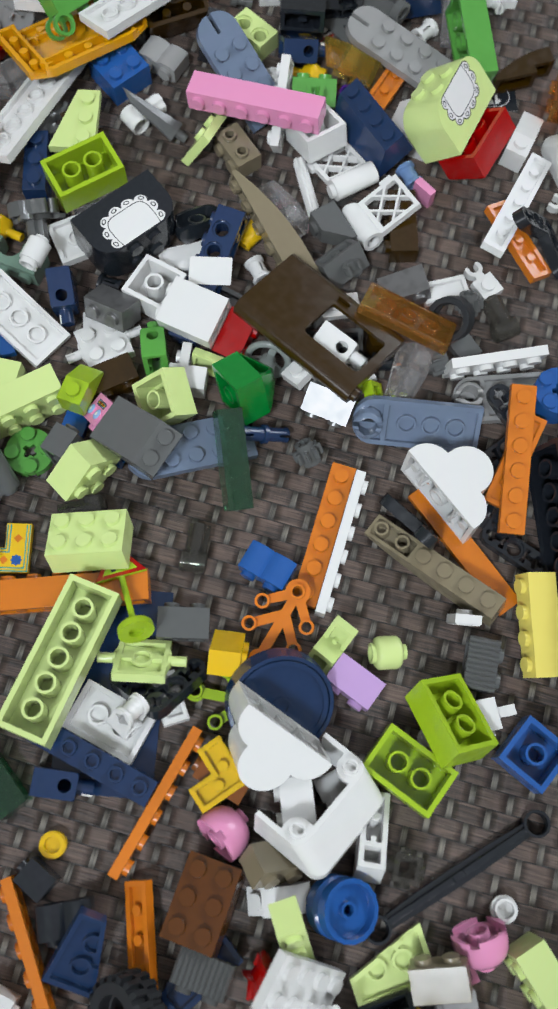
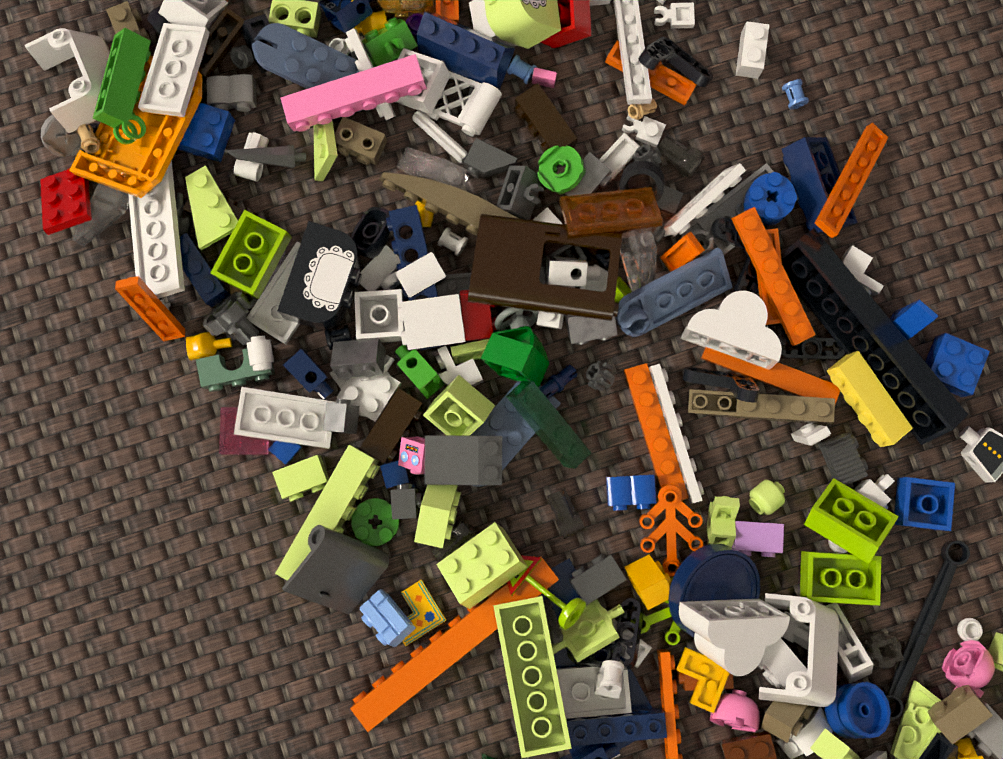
camera: 30 degrees left, 10 degrees up
lime slope [56,364,104,416] -> none
white piece [342,174,421,251] -> none
none -> tan pin [77,124,100,154]
none -> dark grey tile [230,45,254,69]
none -> brick [323,399,360,434]
none -> bright green plate [537,146,586,194]
none -> dark grey axle [543,599,563,644]
none -> tan pin [628,99,657,120]
none -> orange tile [660,232,705,272]

